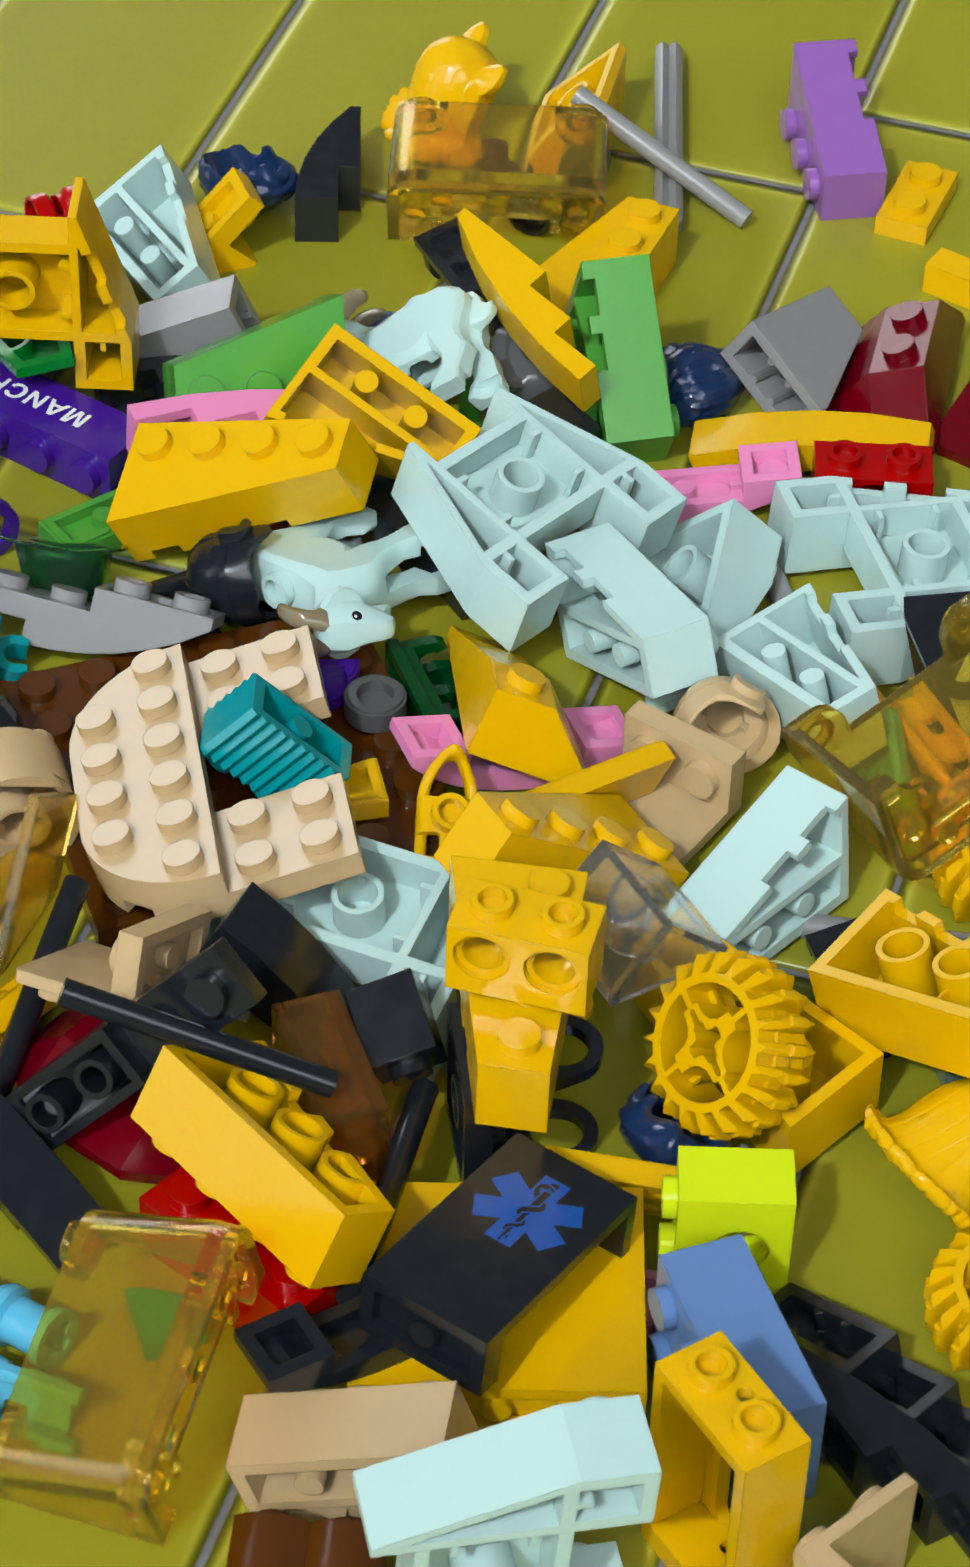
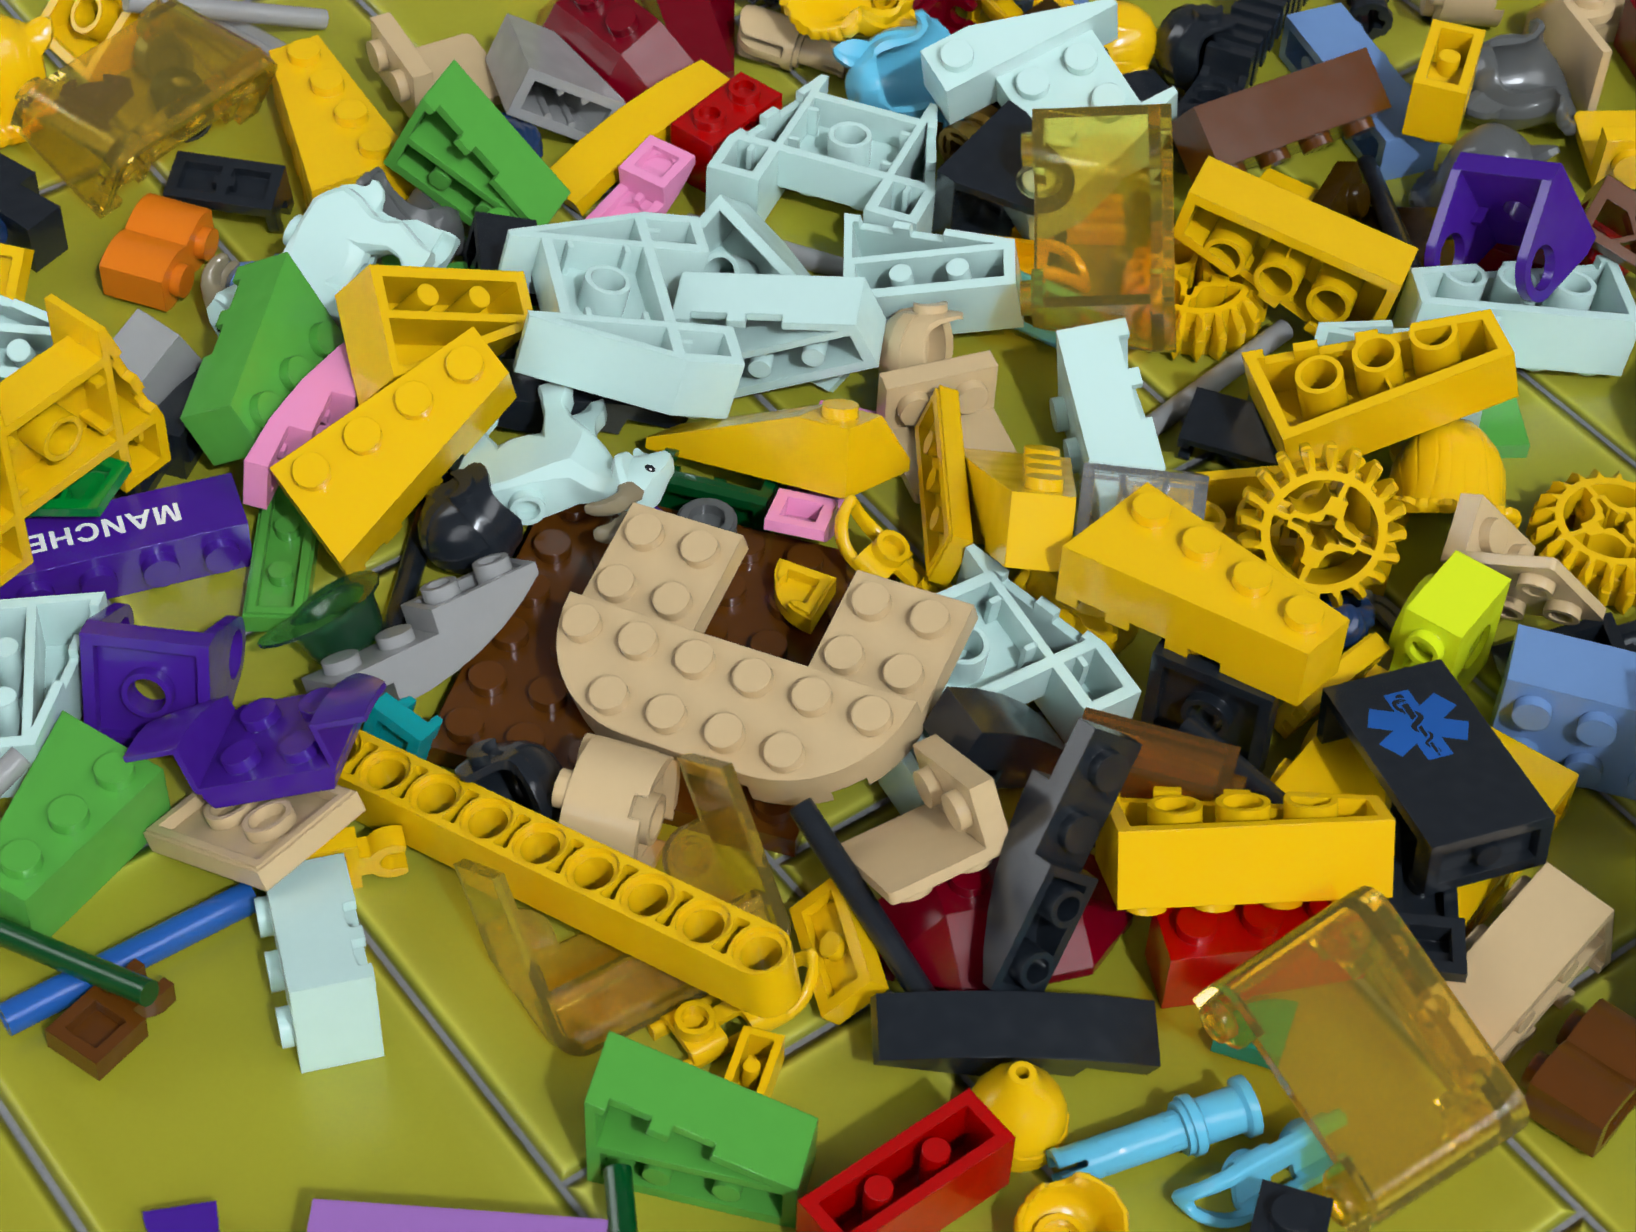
camera: 55 degrees left, 5 degrees up
black bar [57,977,339,1099] -> none
teal brick [200,673,352,798] -> none
black brick [345,968,448,1086] -> none
yellow brick [445,876,607,1017] -> none
yellow slope [457,208,601,412] -> none
none -> orange brick [99,193,219,312]
none -> tan bracket [366,12,502,119]
none -> tan bracket [1440,493,1606,625]

